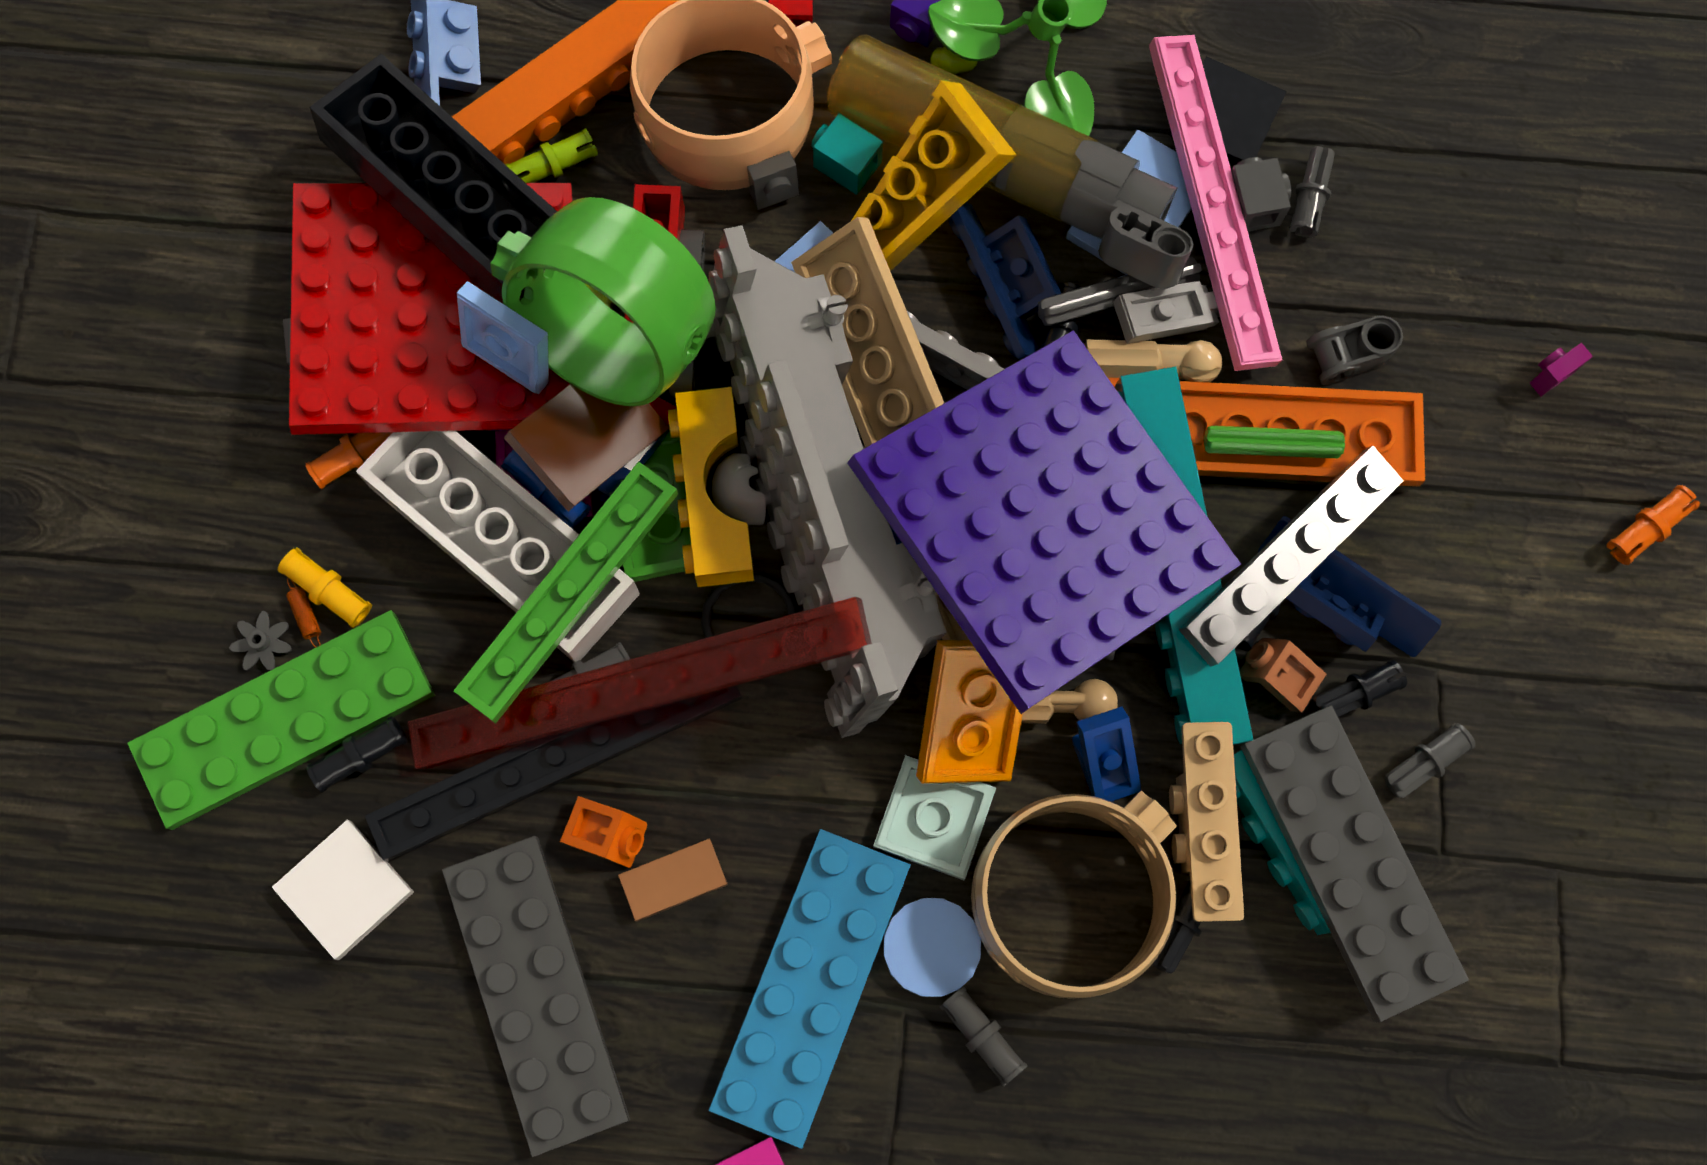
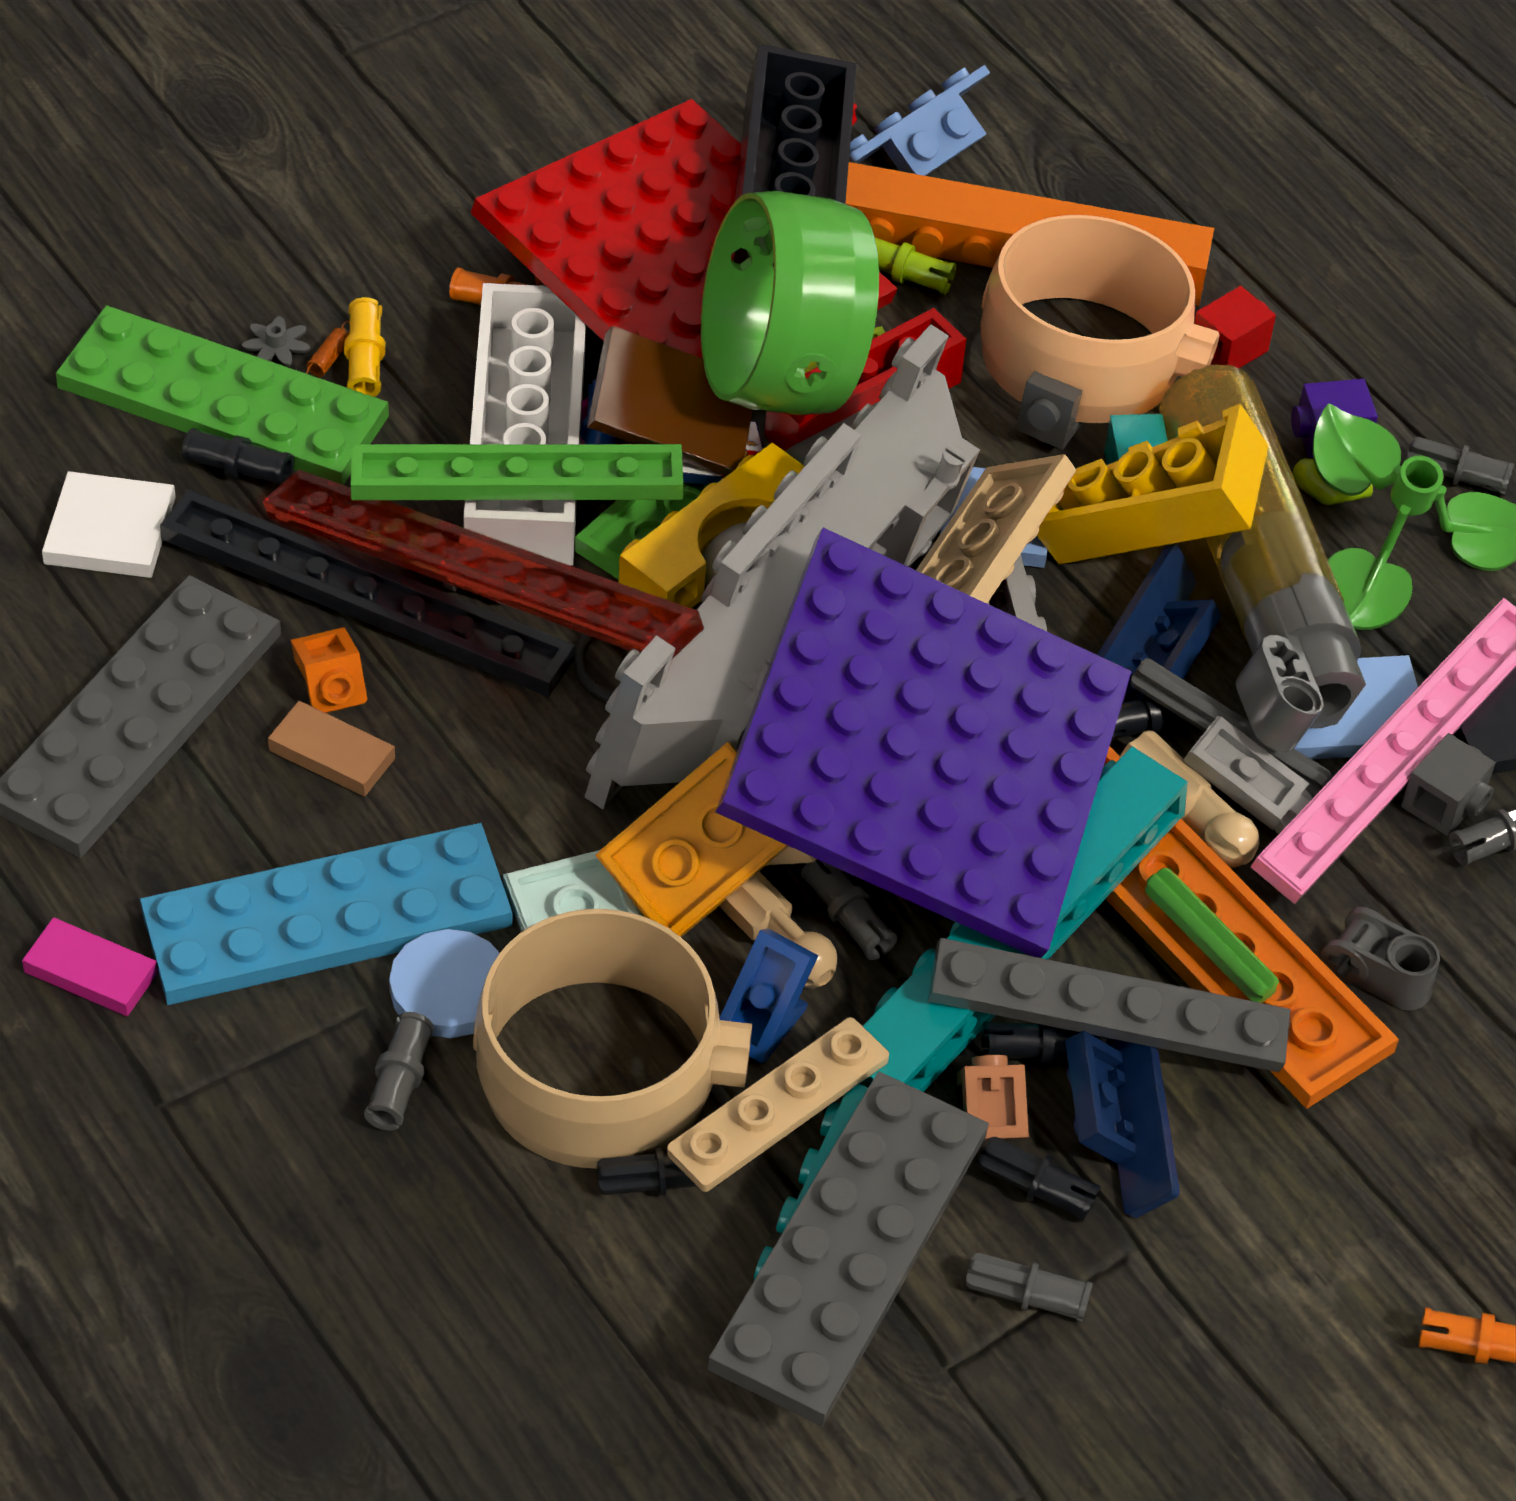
camera: 50 degrees right, 25 degrees down
light blue tile [457,281,549,395] -> none

